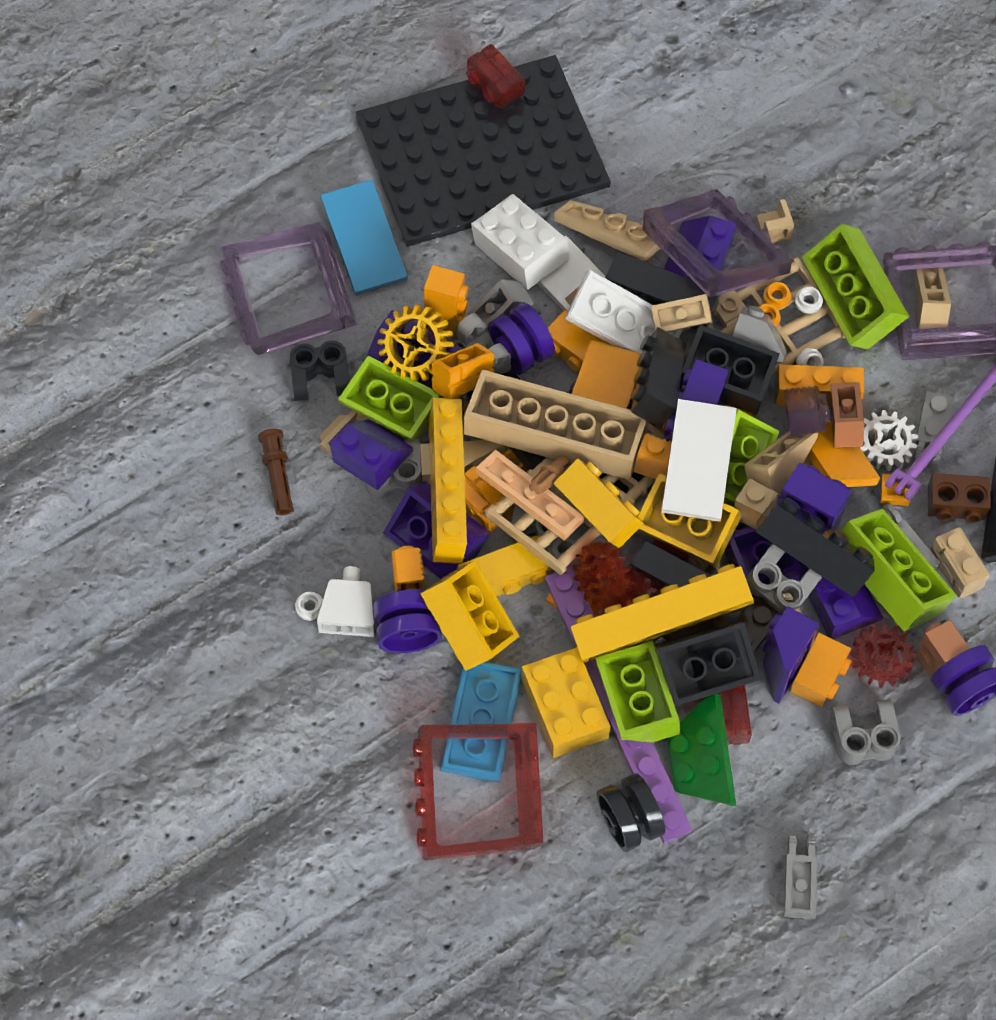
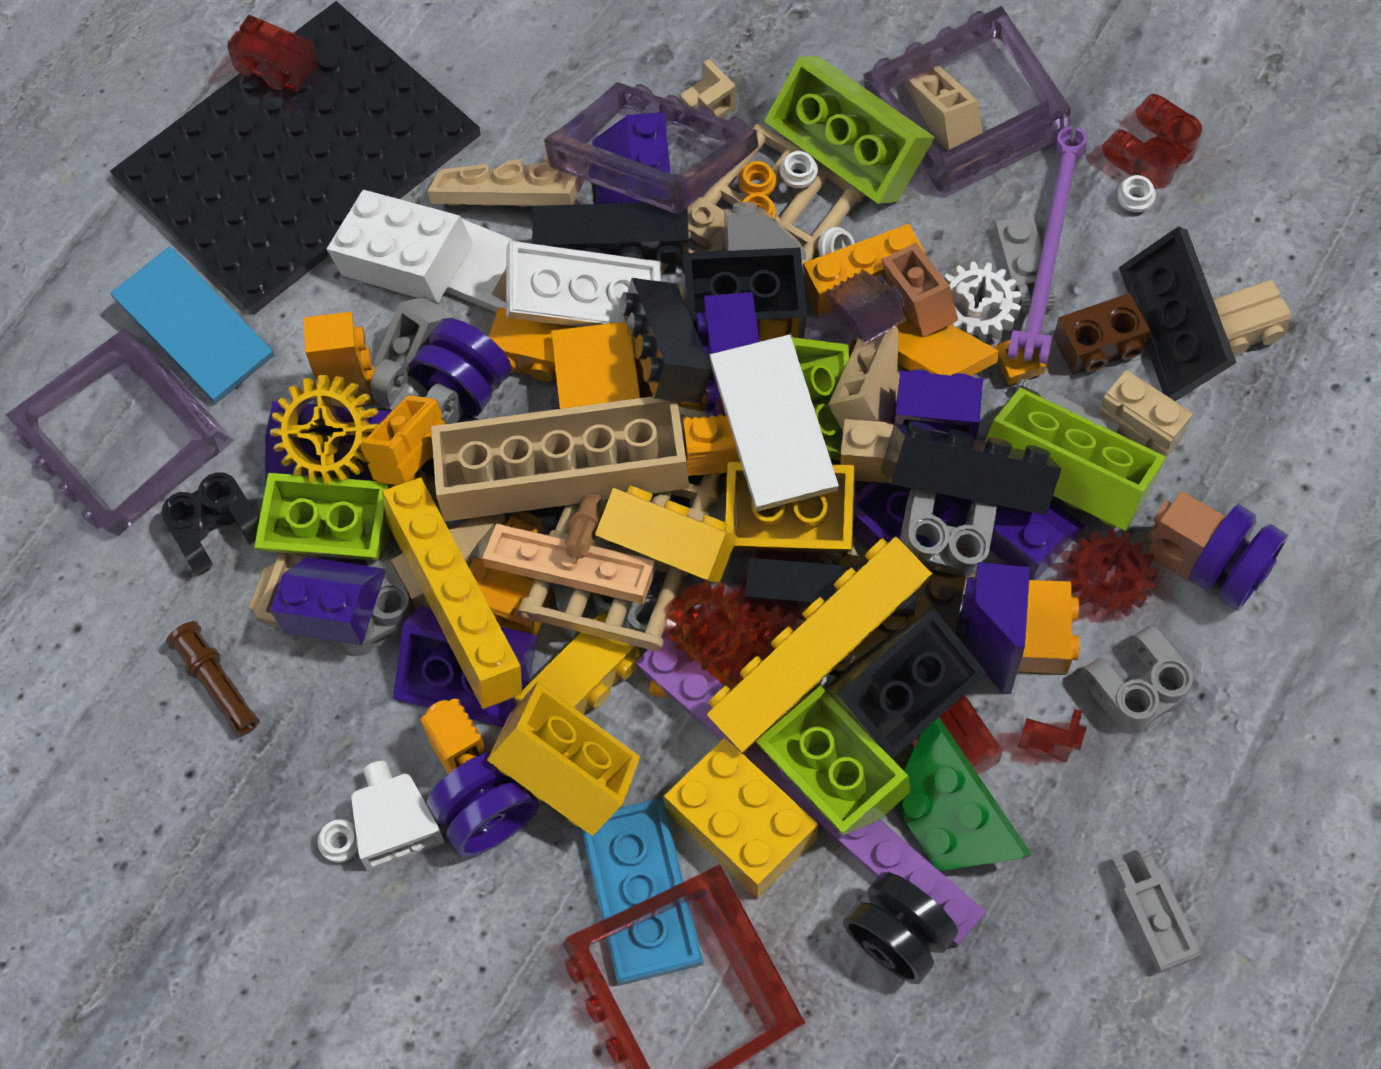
camera: 20 degrees left, 0 degrees up
tan plate [651,294,713,332] -> none
none -> clear red bracket [1017,709,1087,762]

